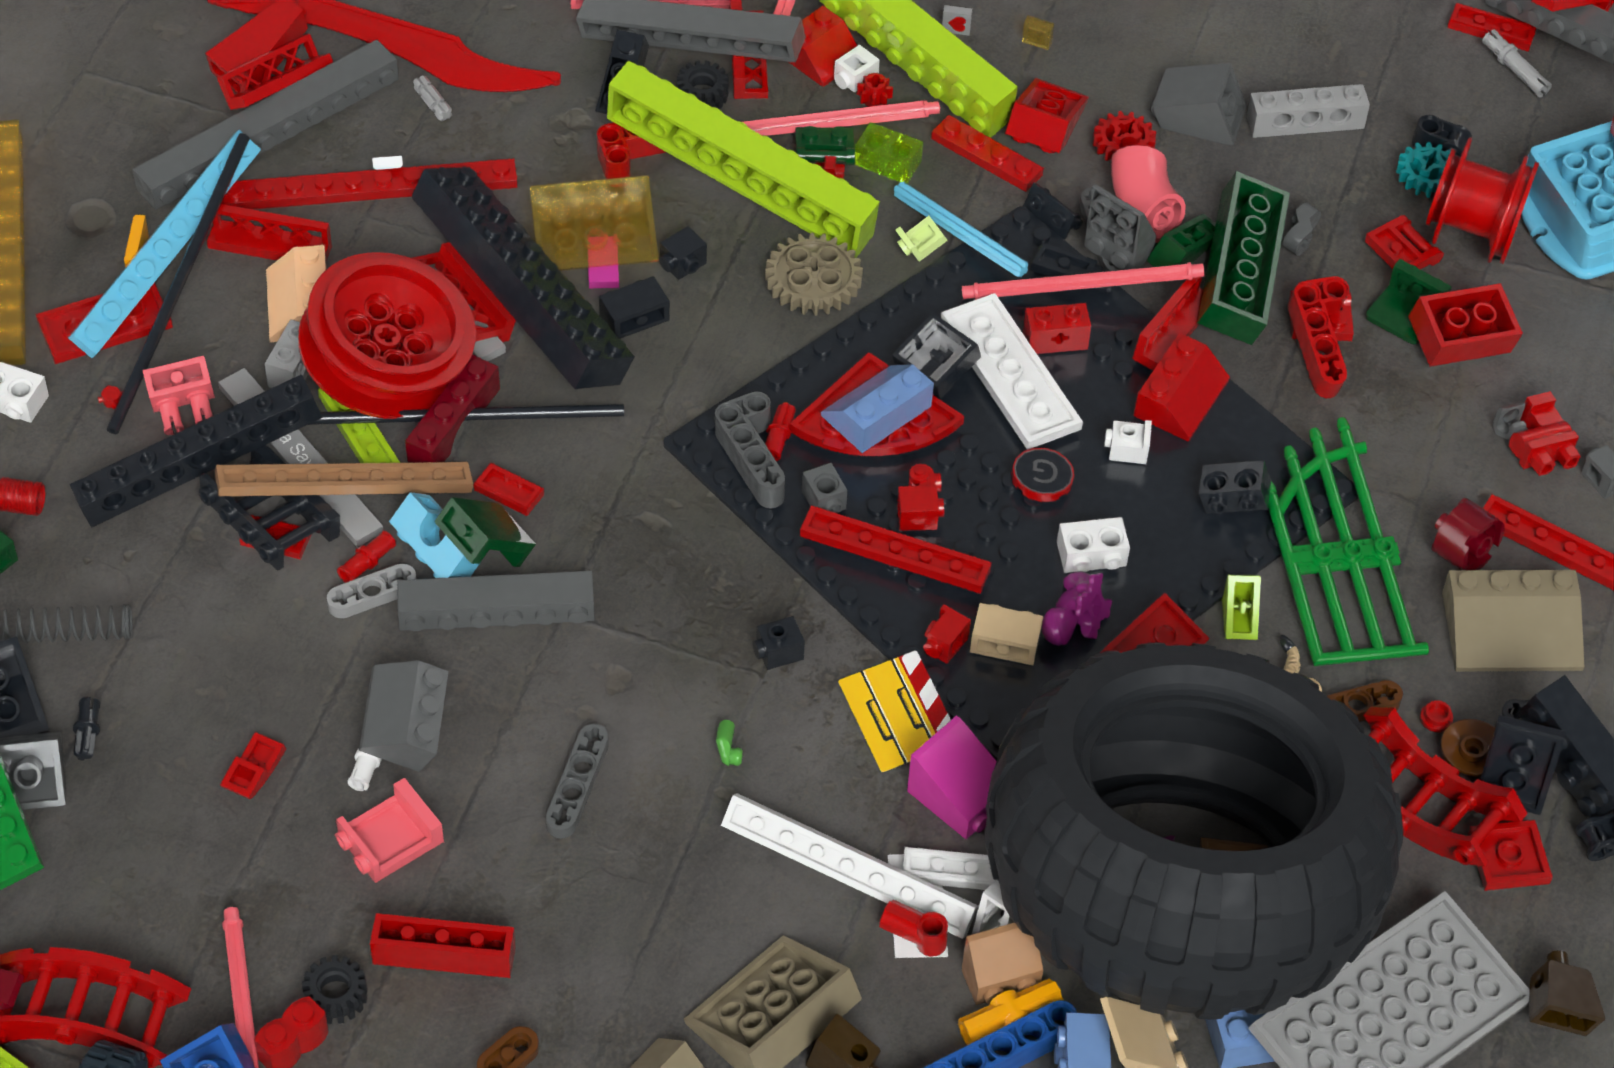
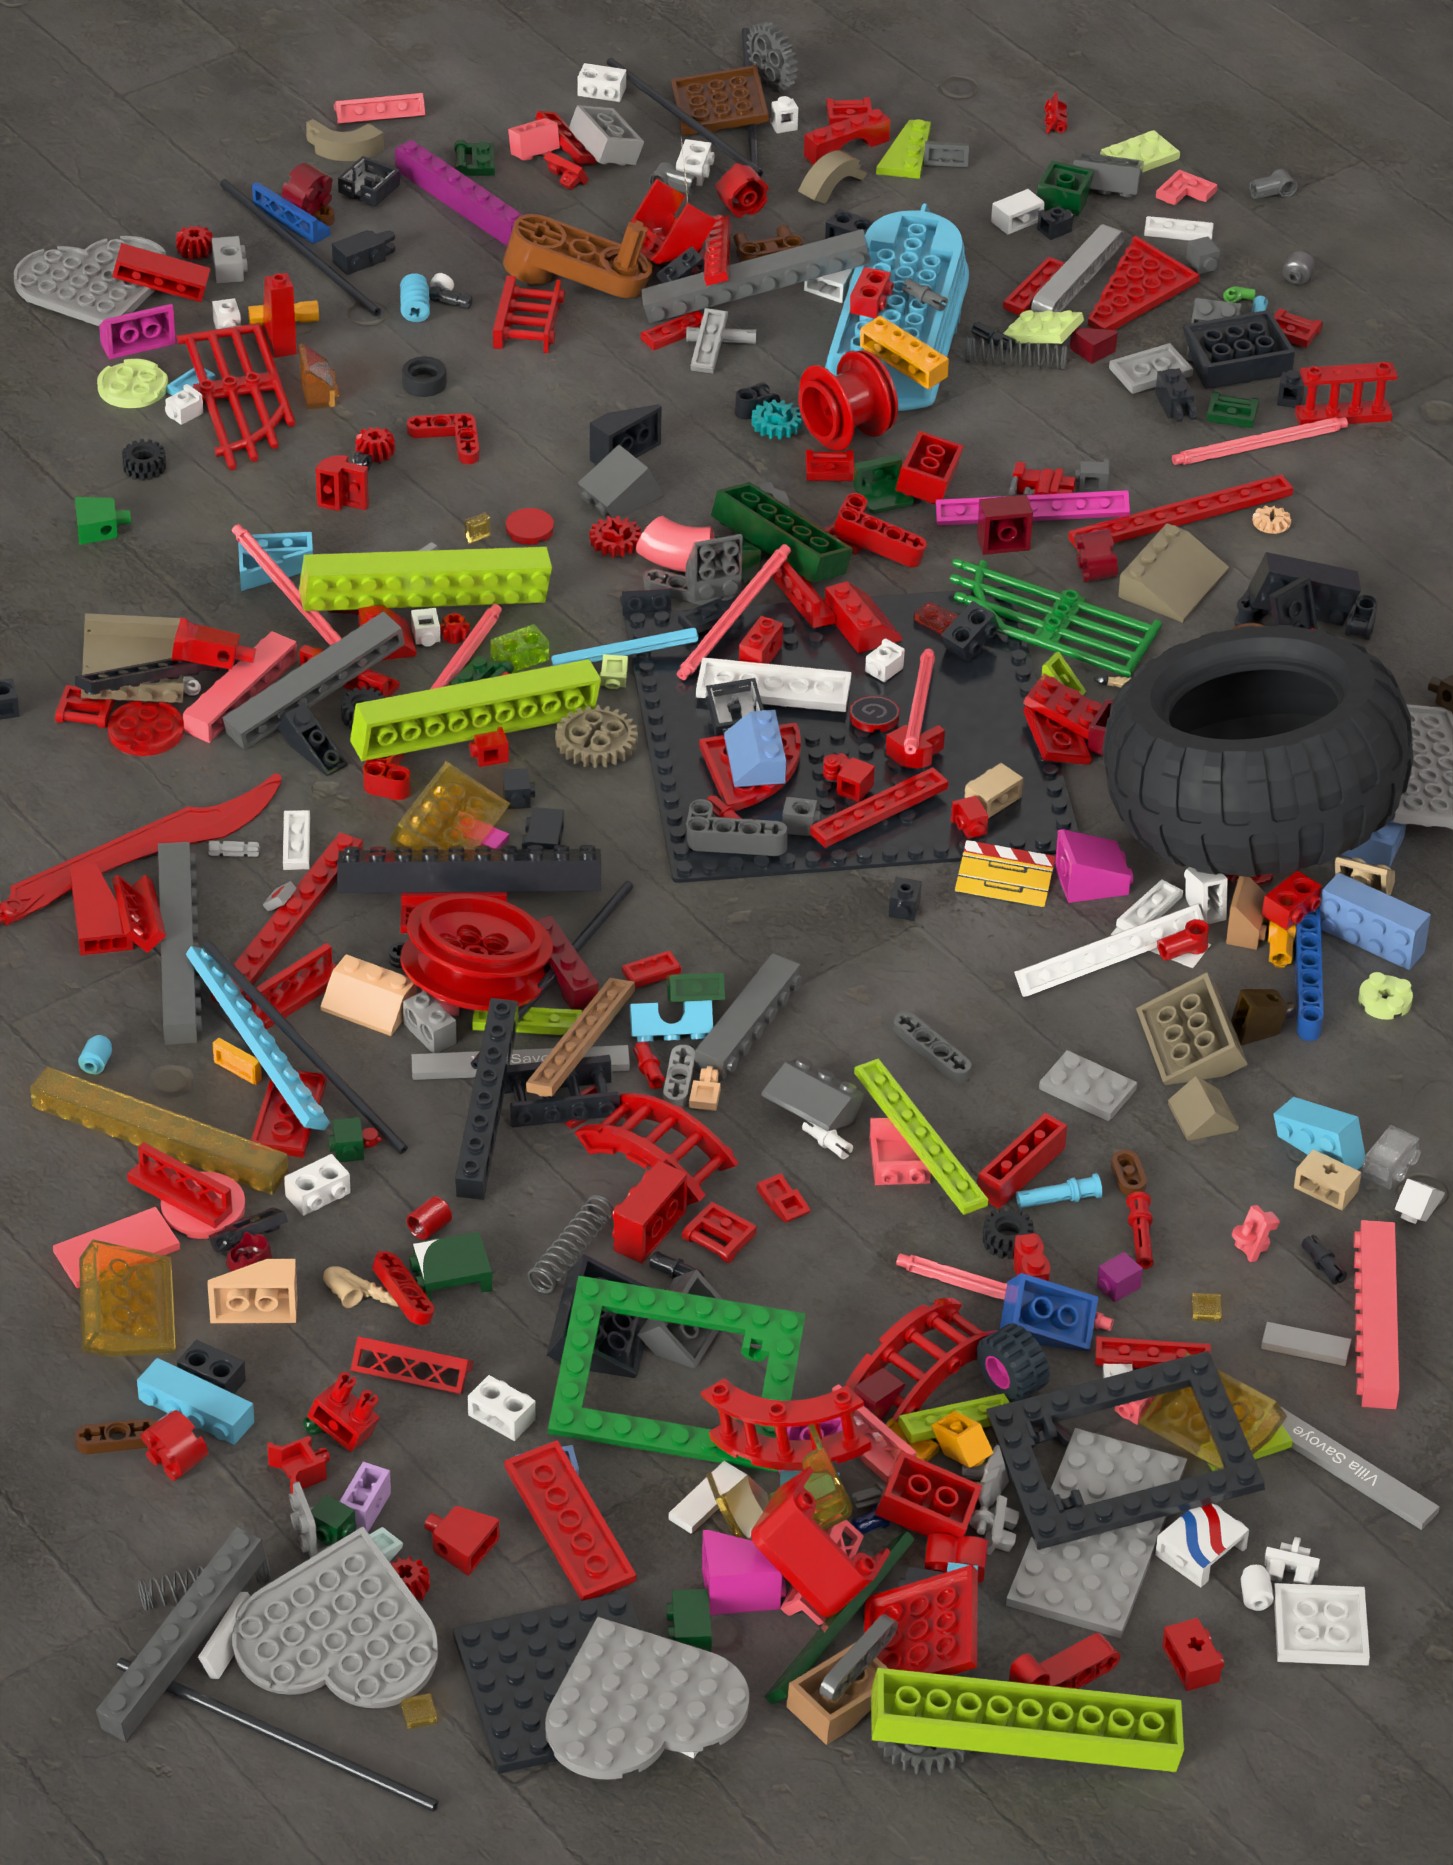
camera: 55 degrees left, 10 degrees down
coral brick [143,356,215,435] -> none
bright green arm [716,720,743,766] -> none
red plate [931,115,1044,192] -> none
red slope [1005,78,1089,153] -> none
magenta animal [1041,571,1112,646] -> none
white brick [1057,517,1130,573] -> none
light grey brick [1246,84,1370,138] -> none
none -> medium azure brick [78,1035,112,1074]
none -> white tile [283,810,310,870]
none -> dark green brick [328,1117,364,1162]
none -> red brick [469,727,509,767]
none -> red tile [506,508,554,545]
none -> red fence [574,1093,739,1205]
none -> black slope [590,404,662,465]
none -> red brick [612,1161,687,1264]
none -> red plate [682,1202,757,1264]
none -> light nougat plate [689,1066,721,1111]
none -> light grey tile [690,308,728,374]
none -> lime tile [854,1058,988,1215]
none -> light orange brick [860,316,949,390]
none -> red brick [886,725,945,768]
none -> coral piece [904,649,935,754]
none -> clear red plate [914,601,959,634]
none -> dark pink plate [936,490,1130,526]
none -> dark red brick [977,494,1033,555]
none -> medium azure pin [1016,1173,1102,1209]
none -> red plate [1023,674,1102,739]
none -> light grey plate [1039,1050,1137,1122]
none -> red brick [1262,870,1322,931]

